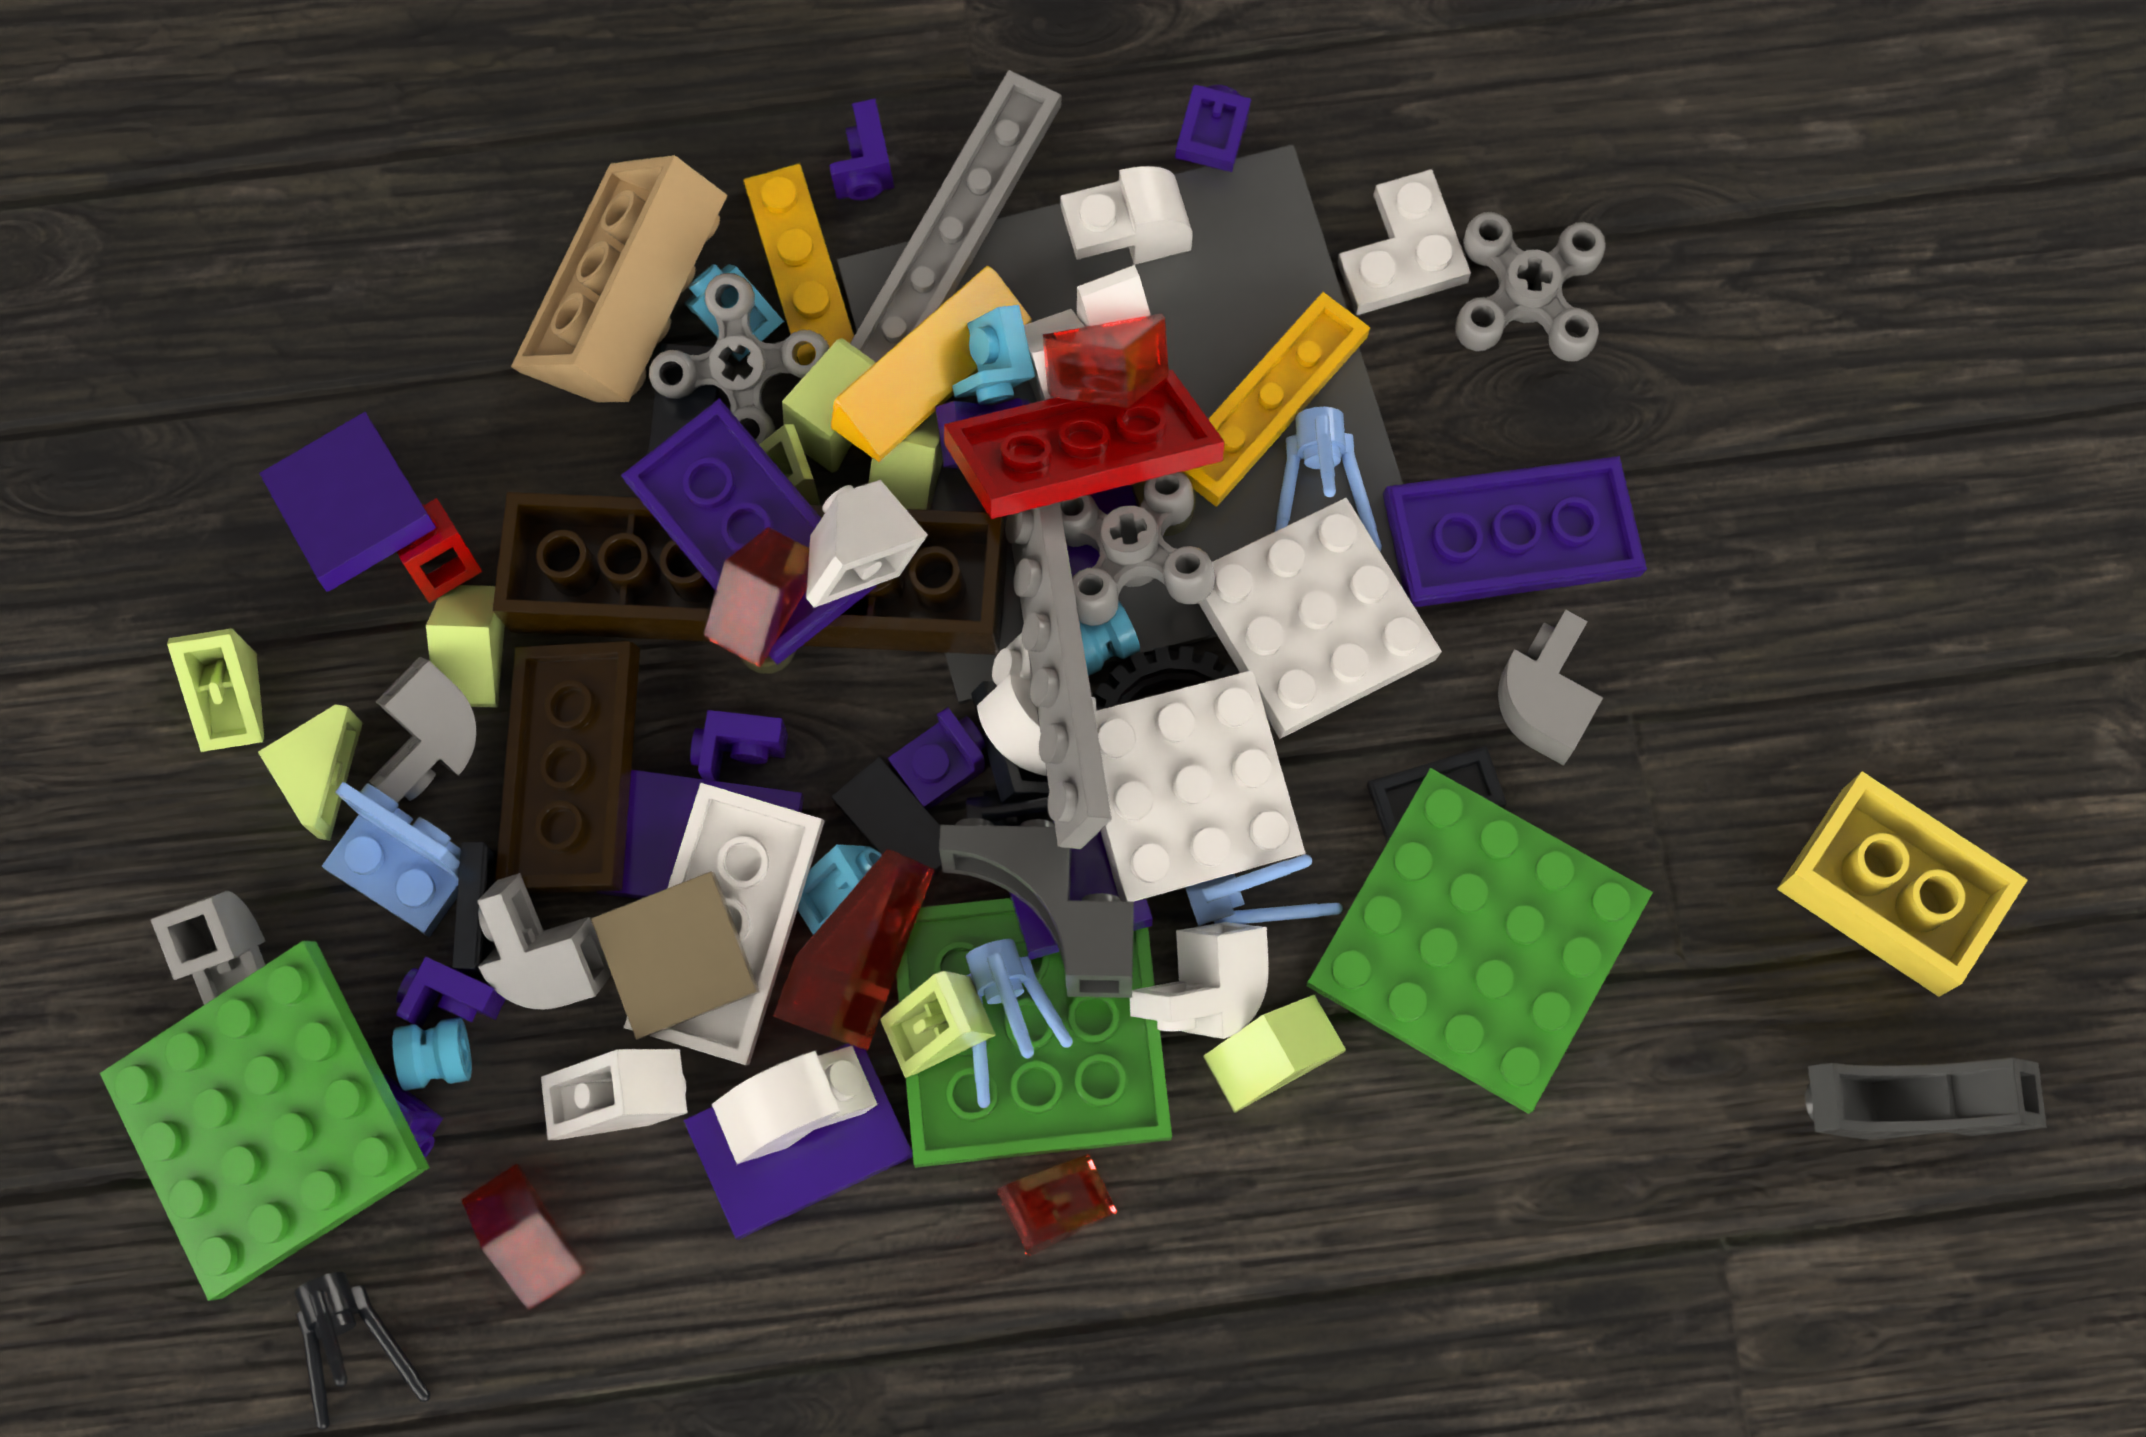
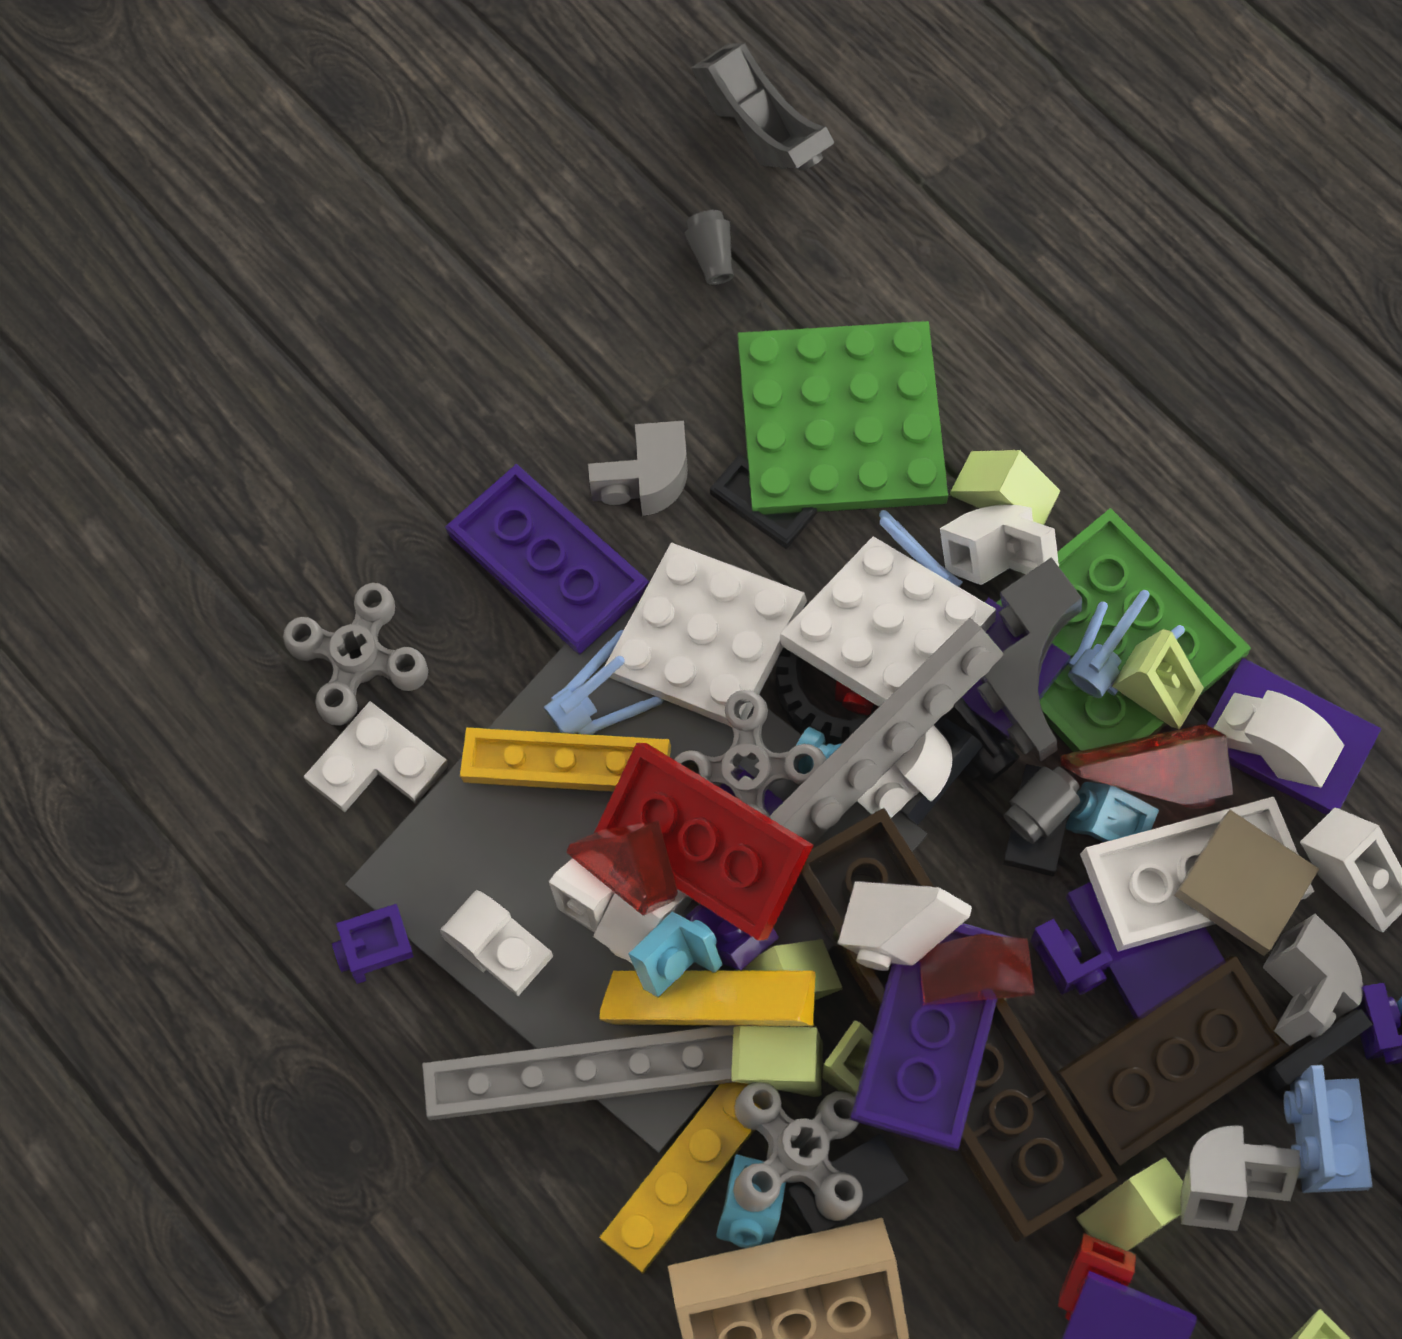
camera: 120 degrees left, 5 degrees down
yellowish green slope [258,704,363,841] -> none
dark purple bracket [829,98,894,200] -> none
dark purple bracket [888,707,986,811] -> none
clear red slope [997,1154,1117,1258] -> none
light yellow brick [1777,772,2027,997] -> none
none -> dark grey cone [684,210,734,285]
none -> dark grey brick [1003,766,1081,844]

